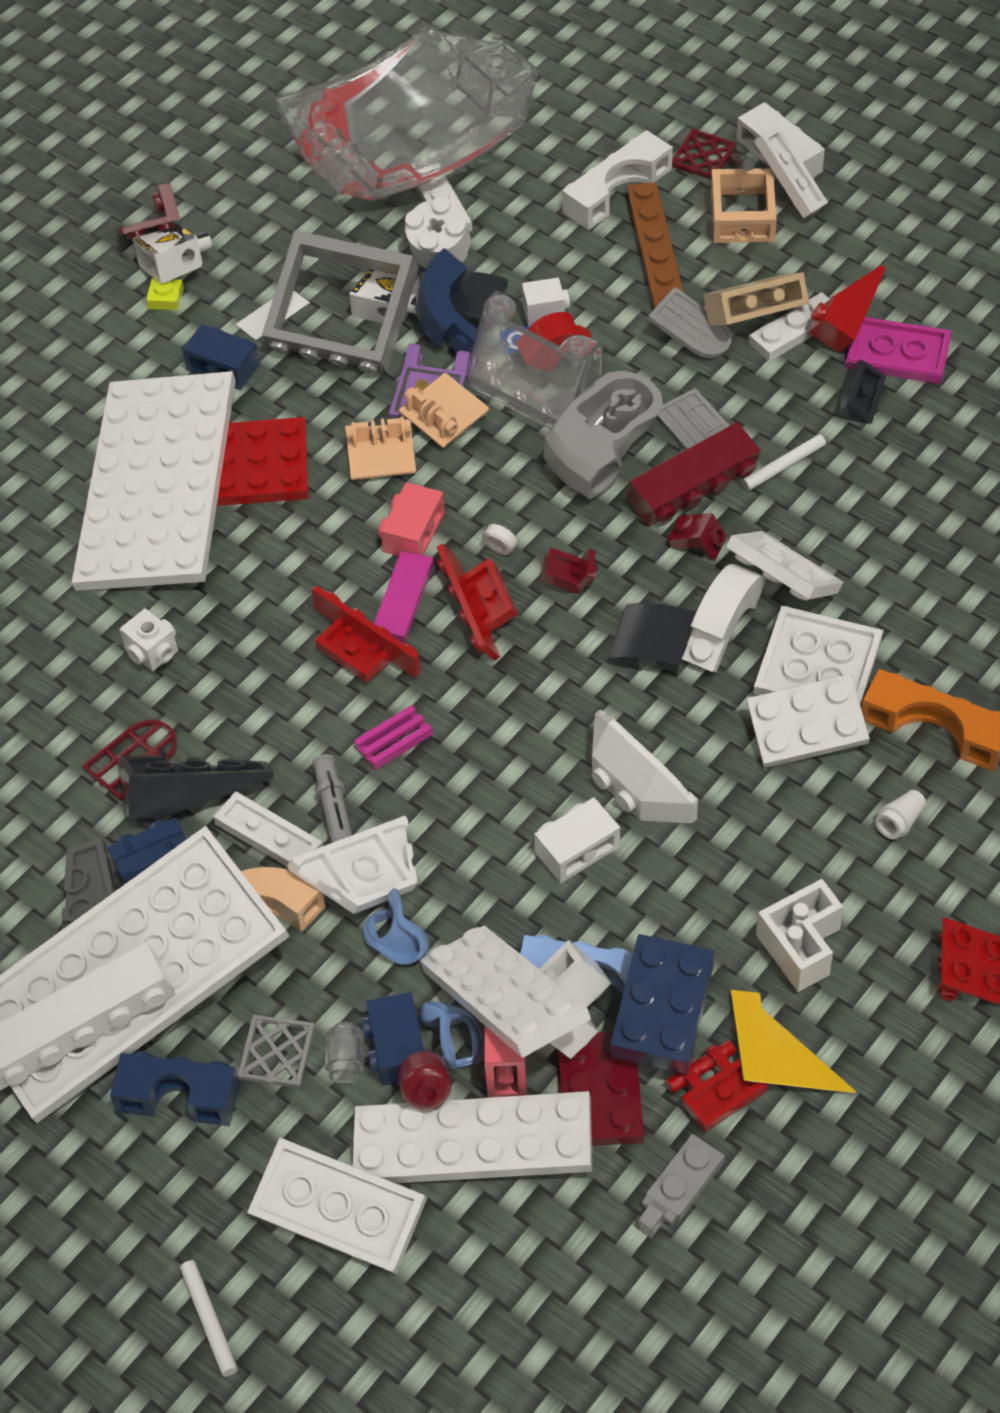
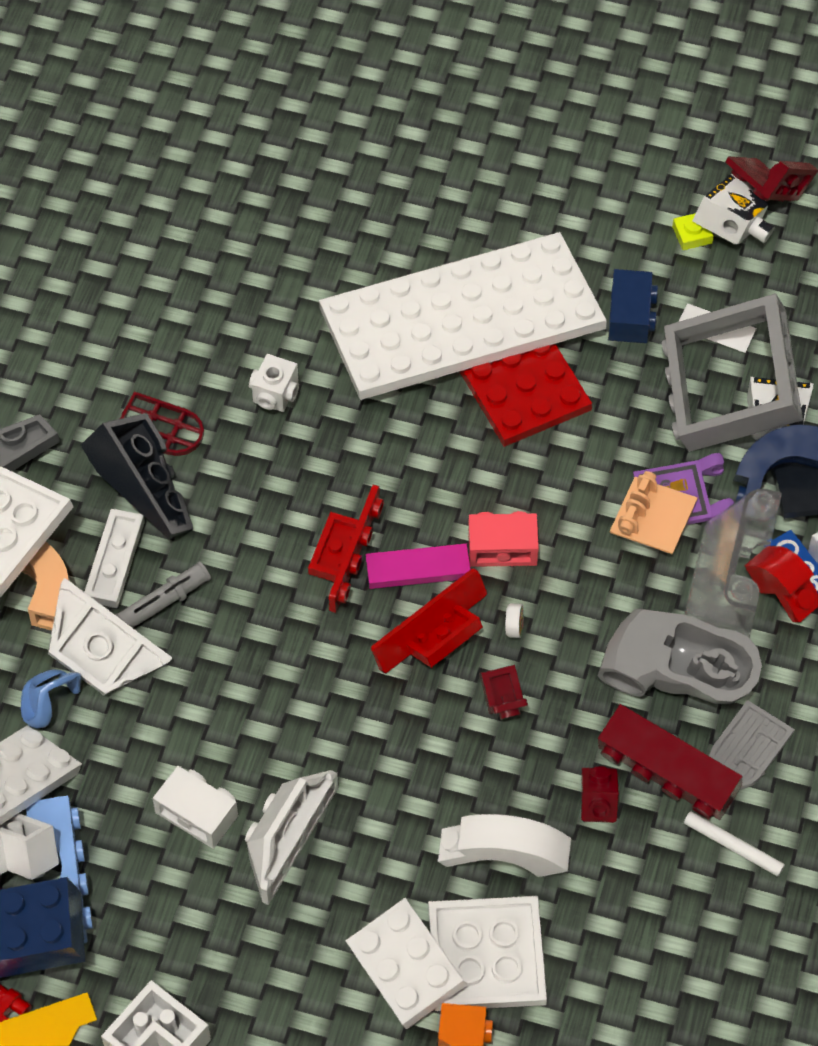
camera: 65 degrees right, 5 degrees up
dark blue brick [107,817,187,885] -> none
light nougat hinge [345,416,416,480] -> none
dark pink tile [354,705,433,770] -> none
black slope [608,603,696,673] -> none
white plate [726,531,843,600] -> none

